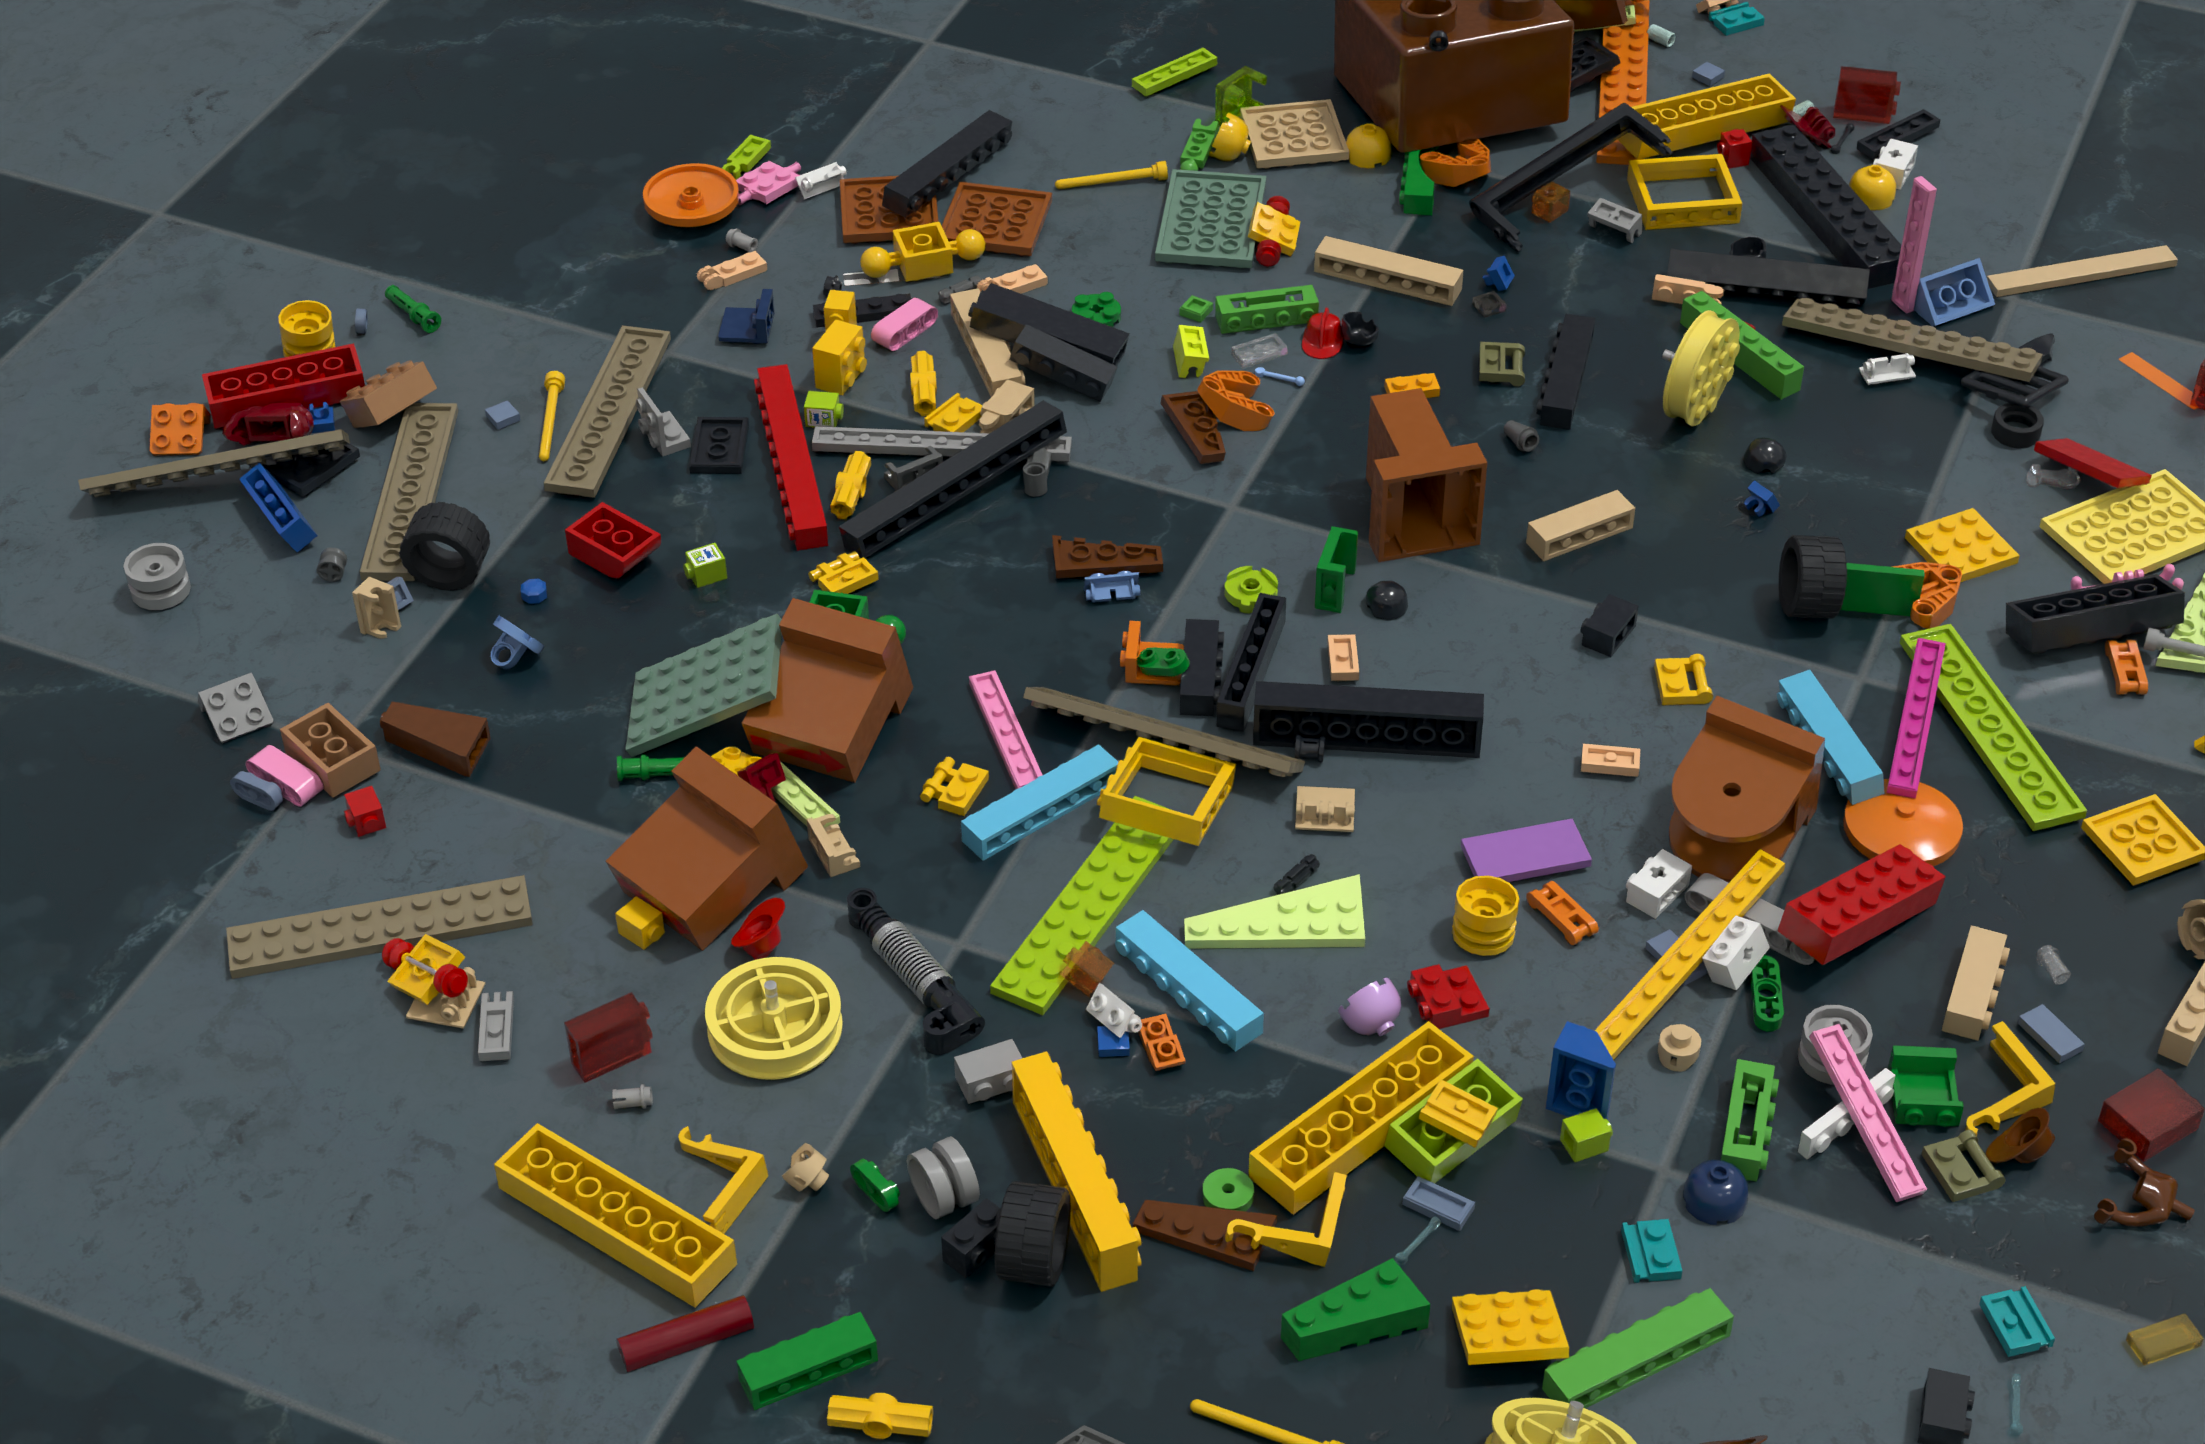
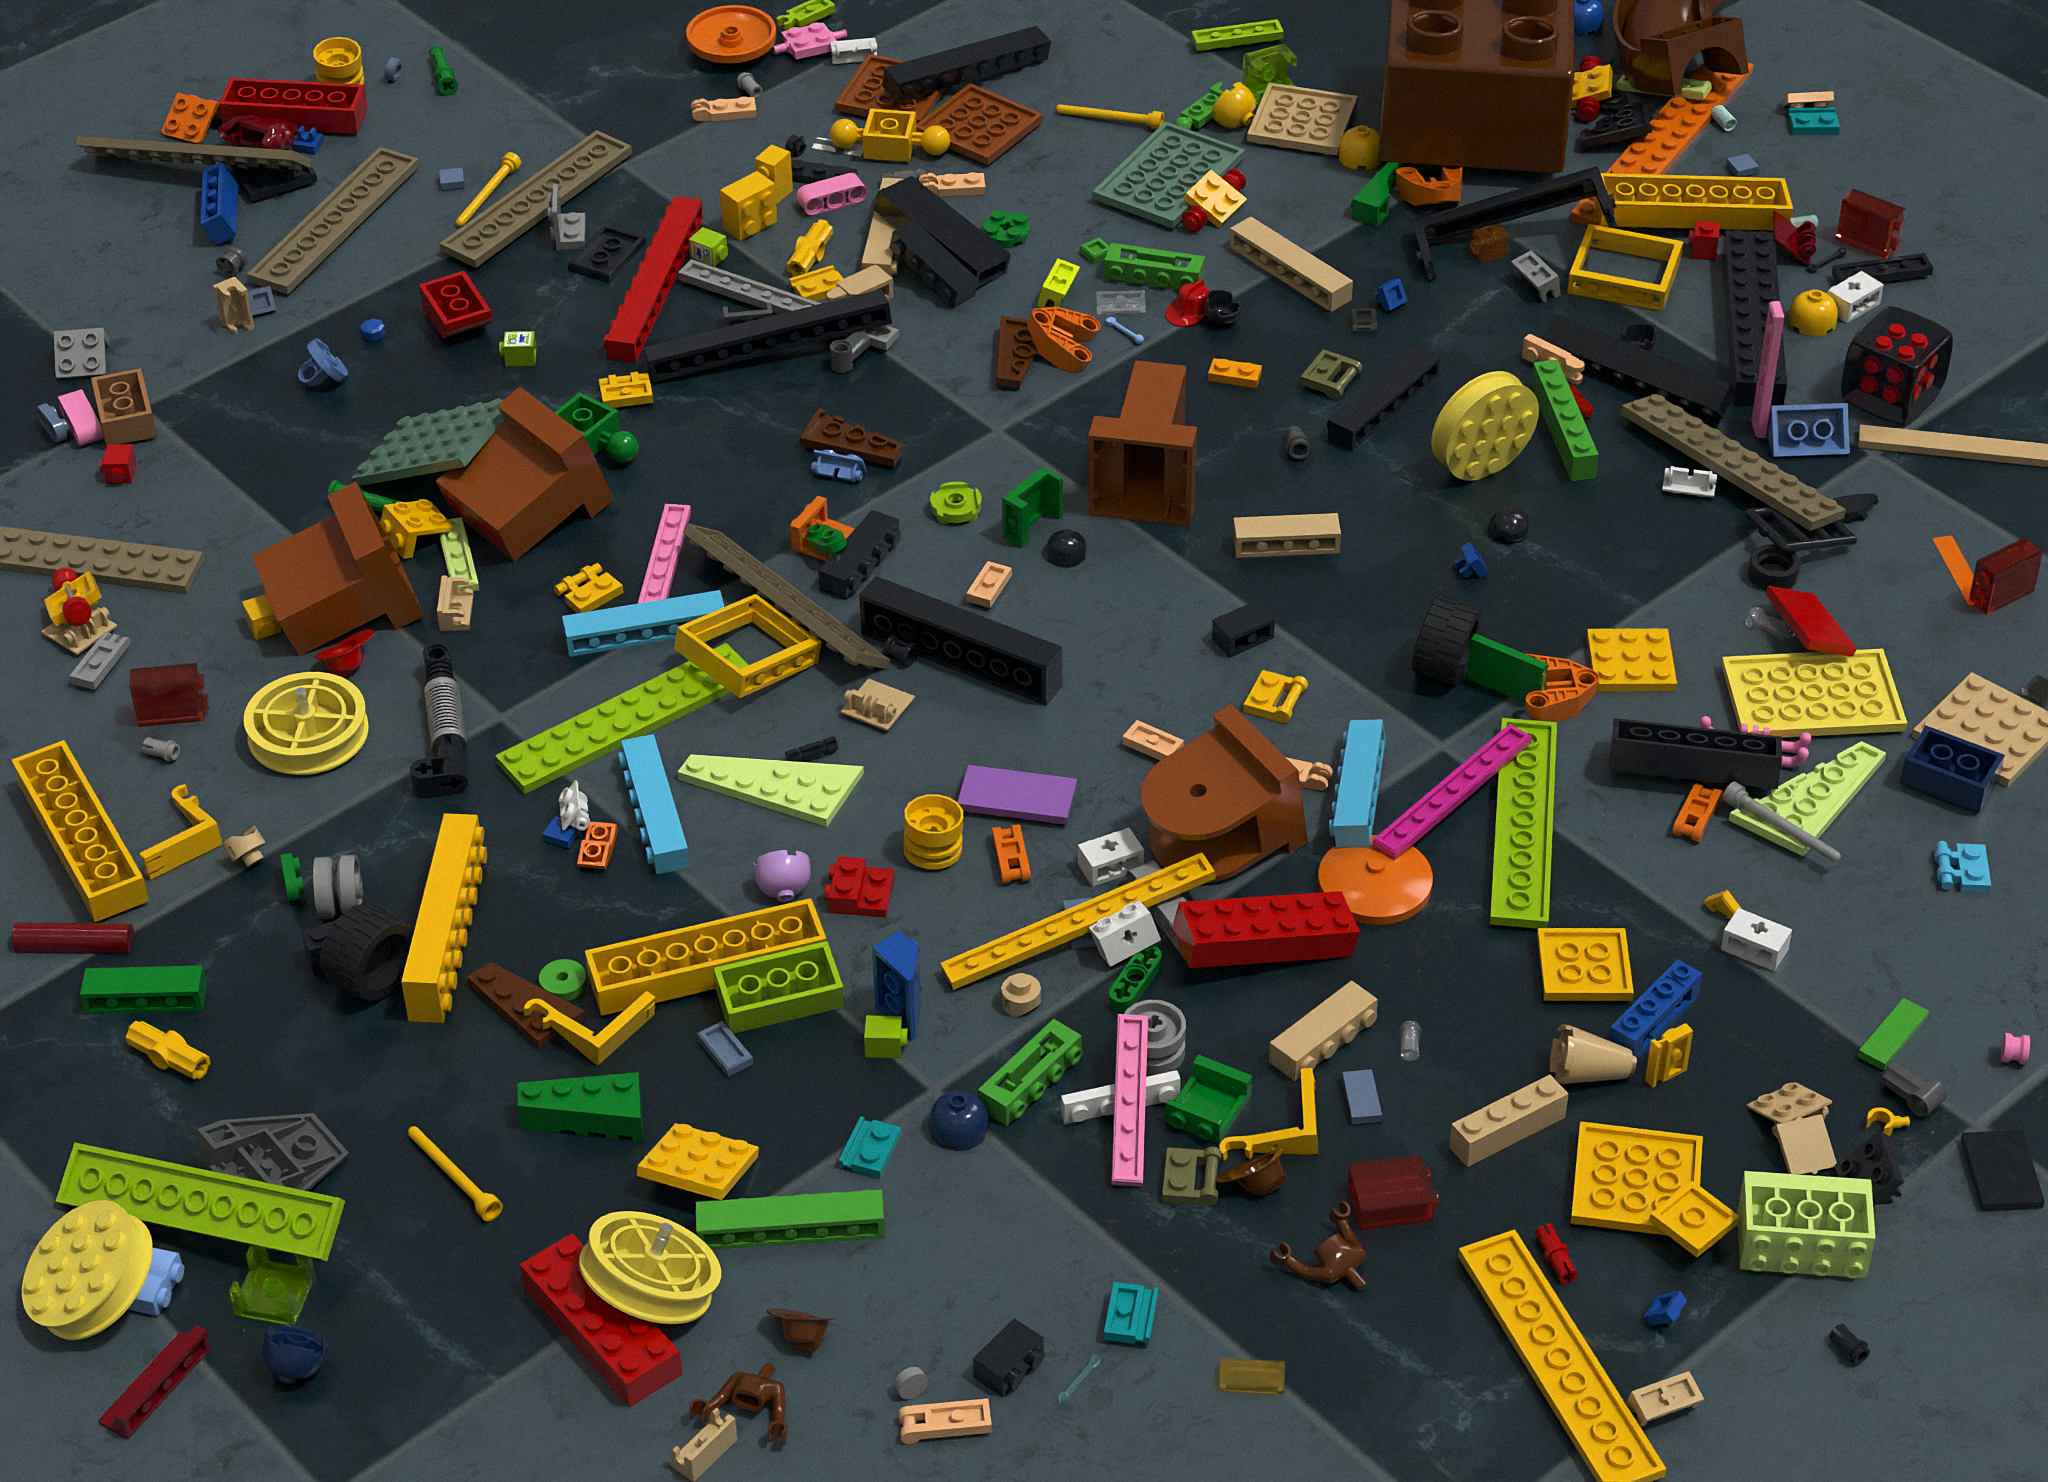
camera: 25 degrees right, 0 degrees up
light grey wheel [123,543,191,610] -> none
medium nougat brick [340,360,437,428] -> none
reddish brown slope [380,701,491,777] -> none
black tyre [399,502,490,591] -> none
dark blue bracket [718,289,775,344] -> none
dark red plate [737,753,786,802] -> none
yellow piece [830,451,871,519] -> none
light grey brick [954,1039,1022,1104] -> none
clear orange brick [1060,941,1114,997] -> none
black brick [1216,593,1286,732] -> none
clear light blue hinge [1395,1216,1441,1264] -> none
yellow plate [1419,1079,1498,1148] -> none
black hinge [1429,30,1449,51] -> none
none -> black piece [1841,306,1953,425]

